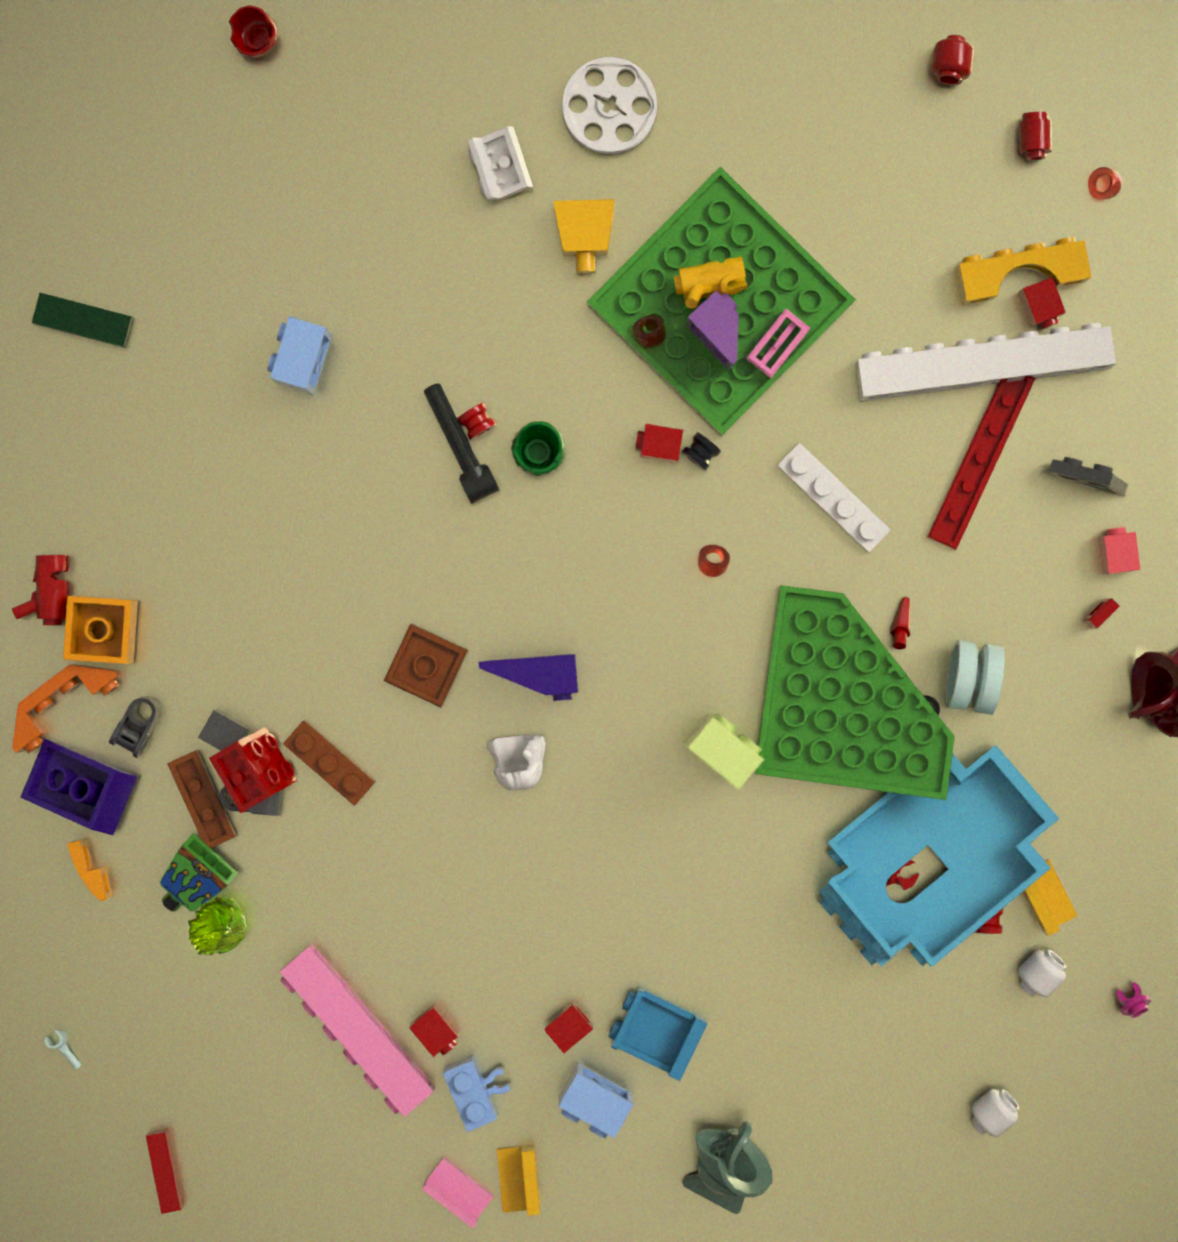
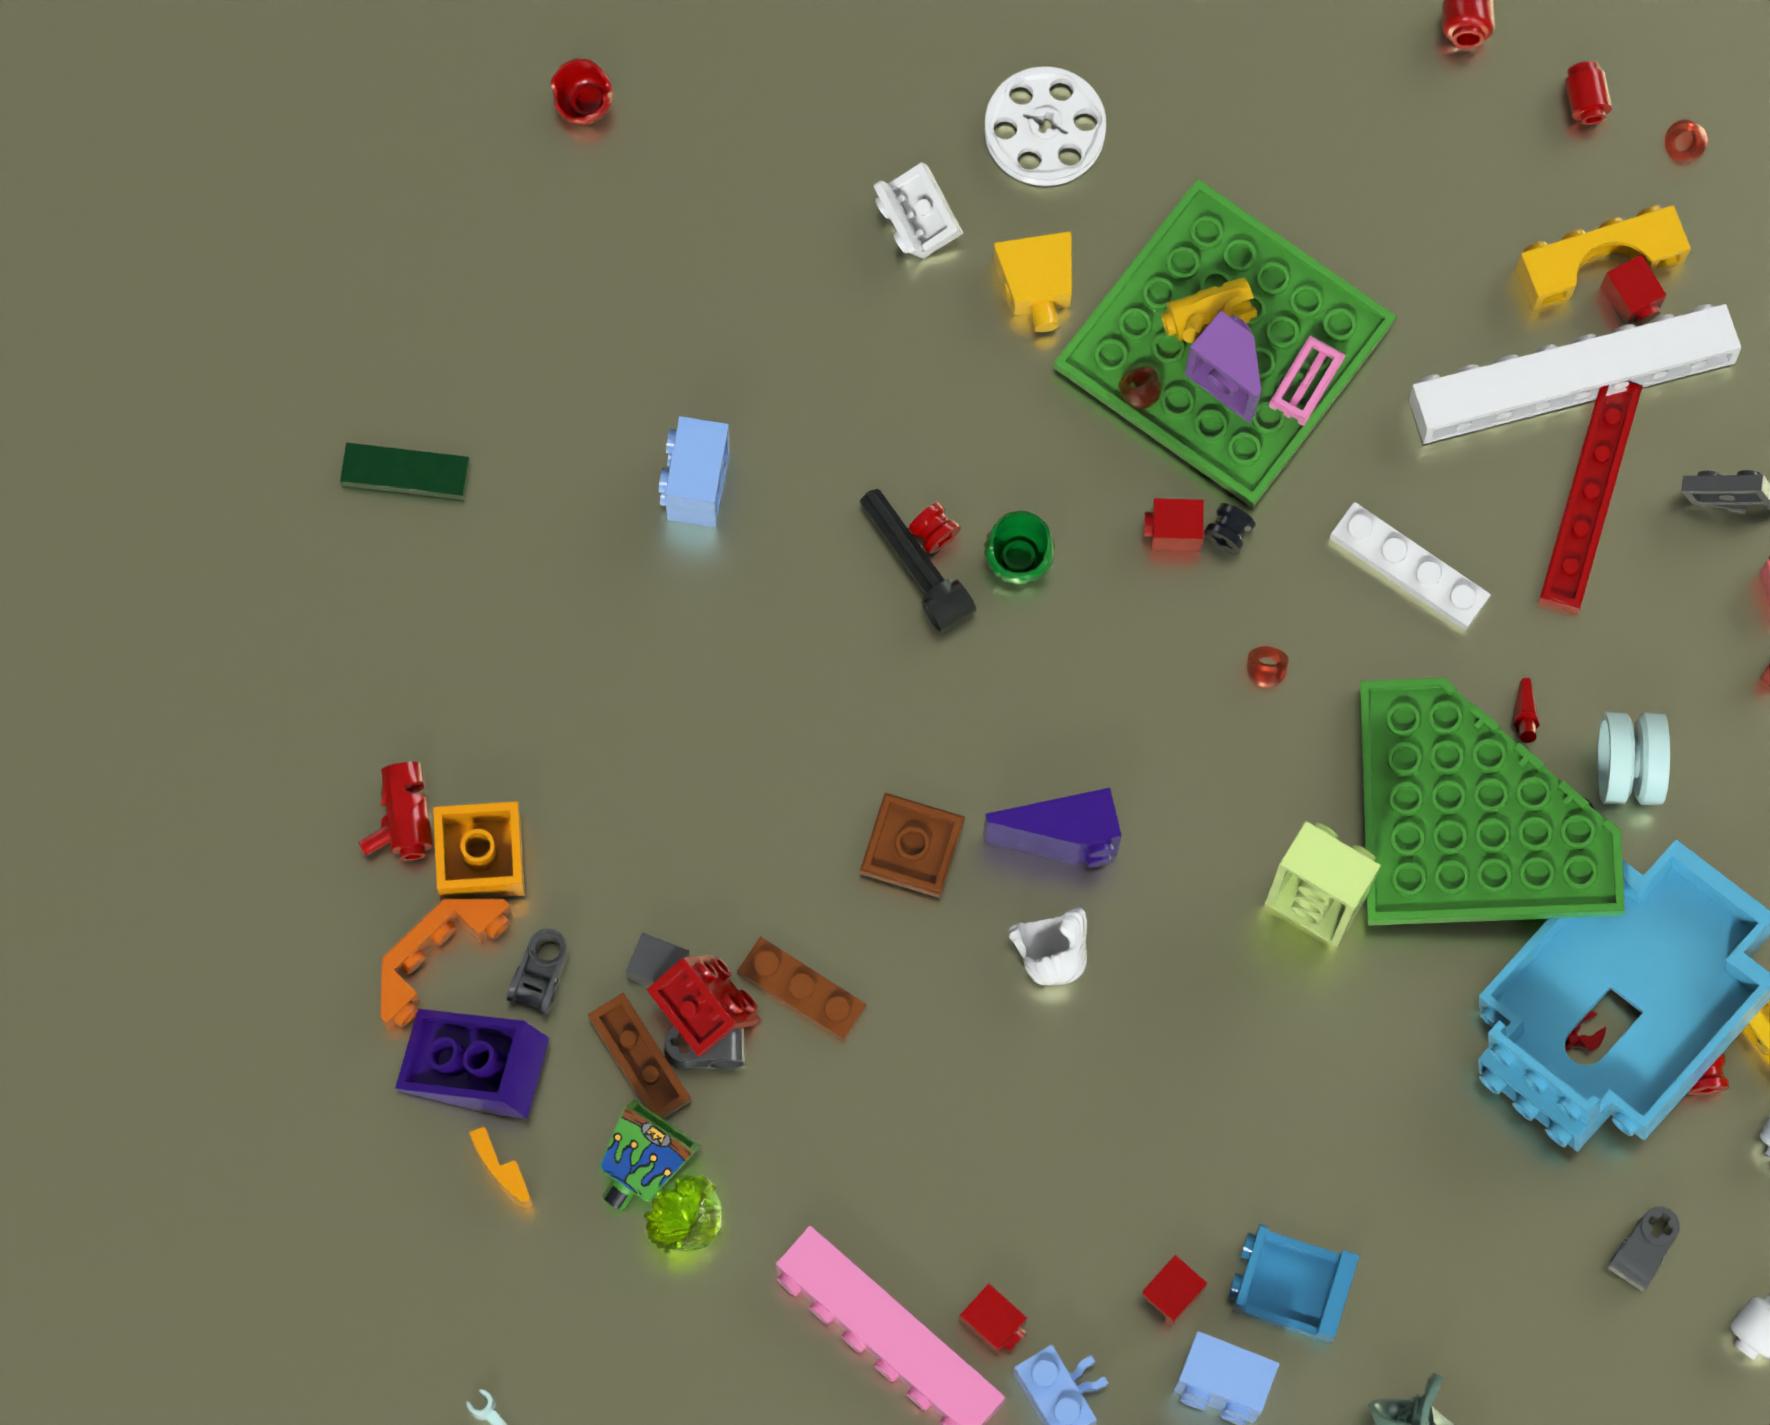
camera: 10 degrees left, 15 degrees down
none -> dark grey piece [1607,1207,1680,1292]

